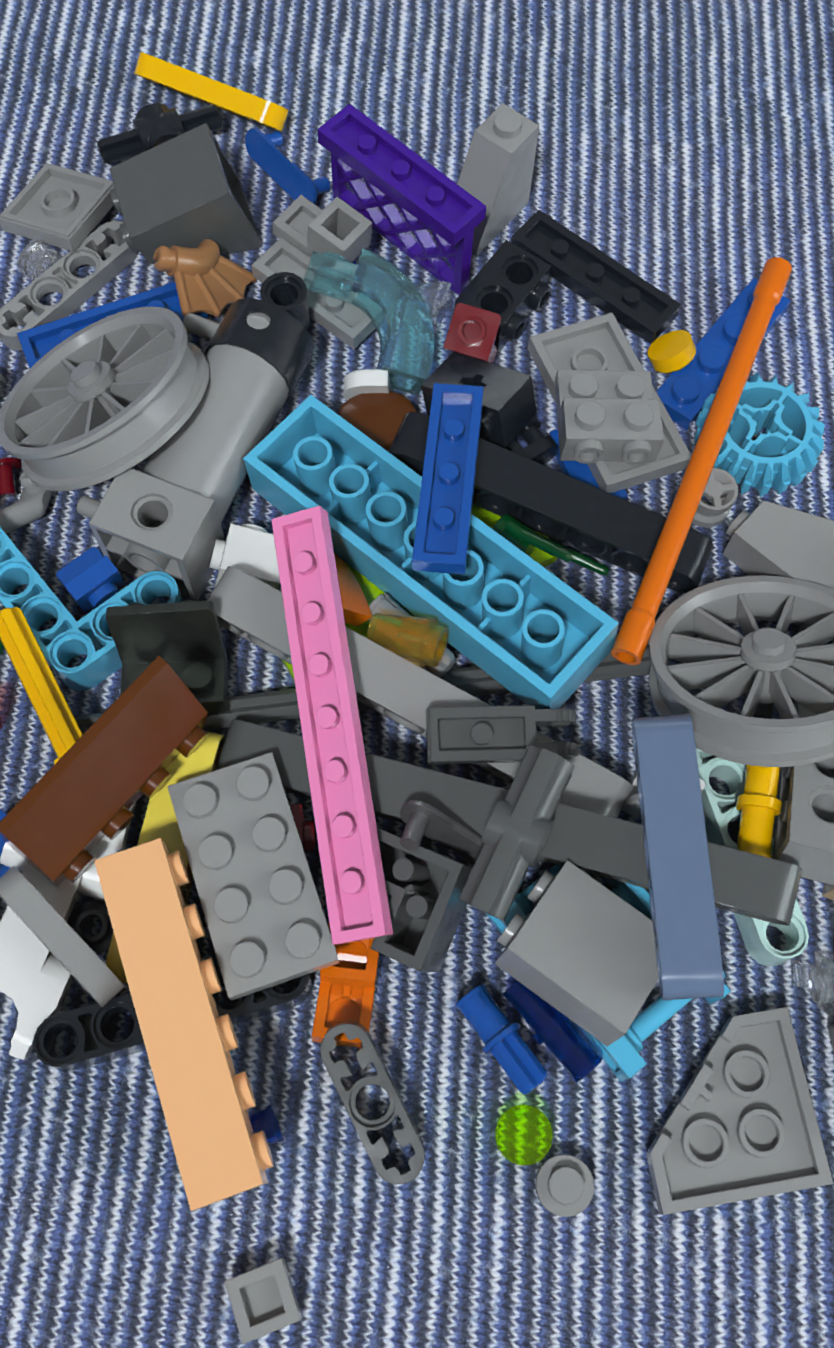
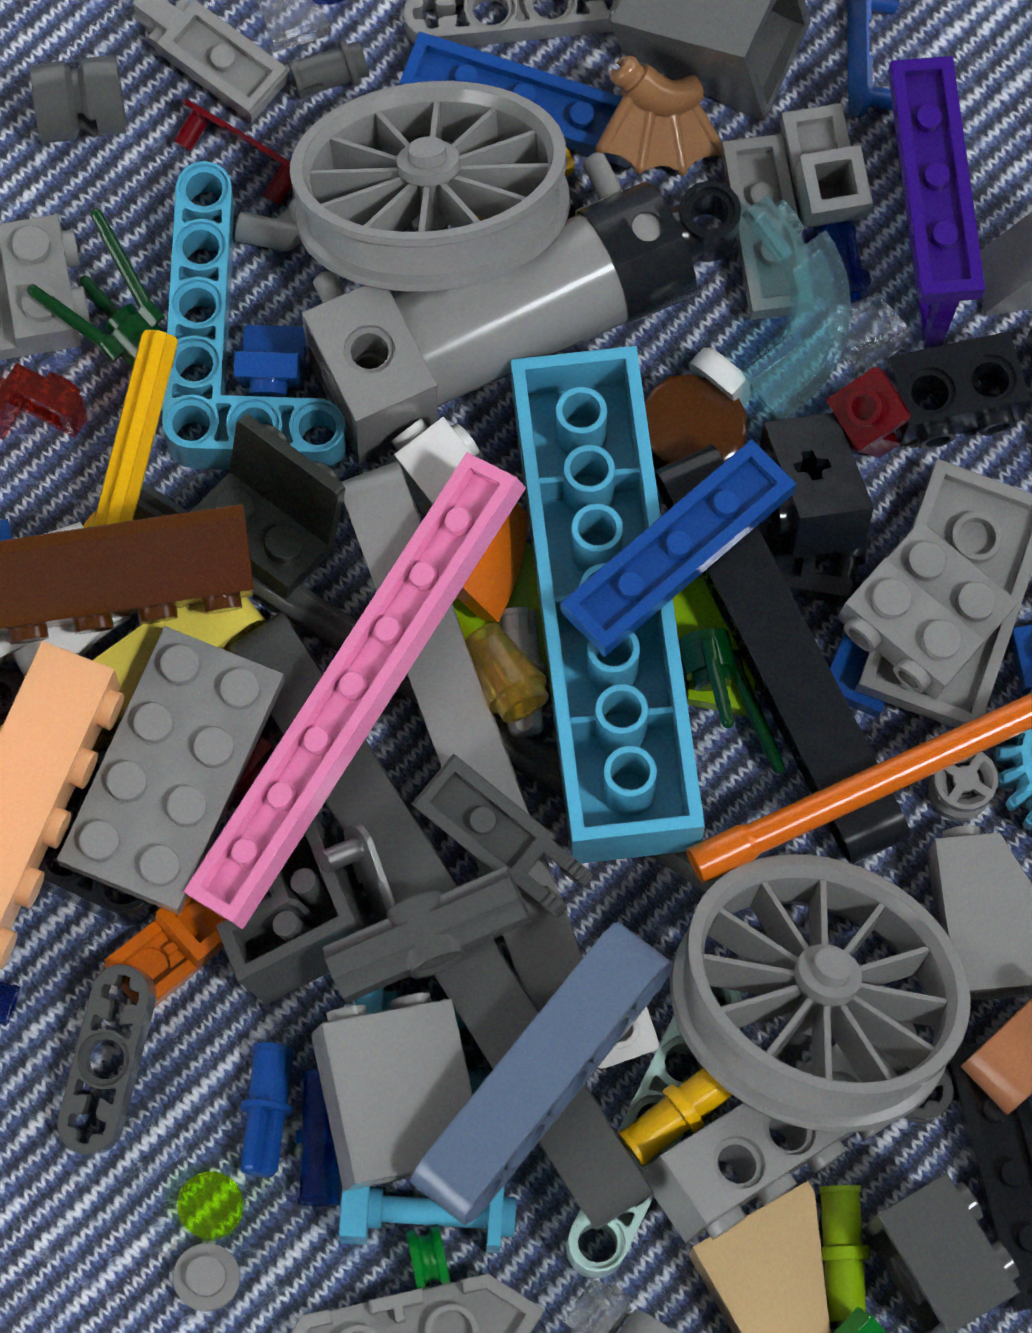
camera: 40 degrees right, 5 degrees up
none -> green bush [406,1224,450,1289]

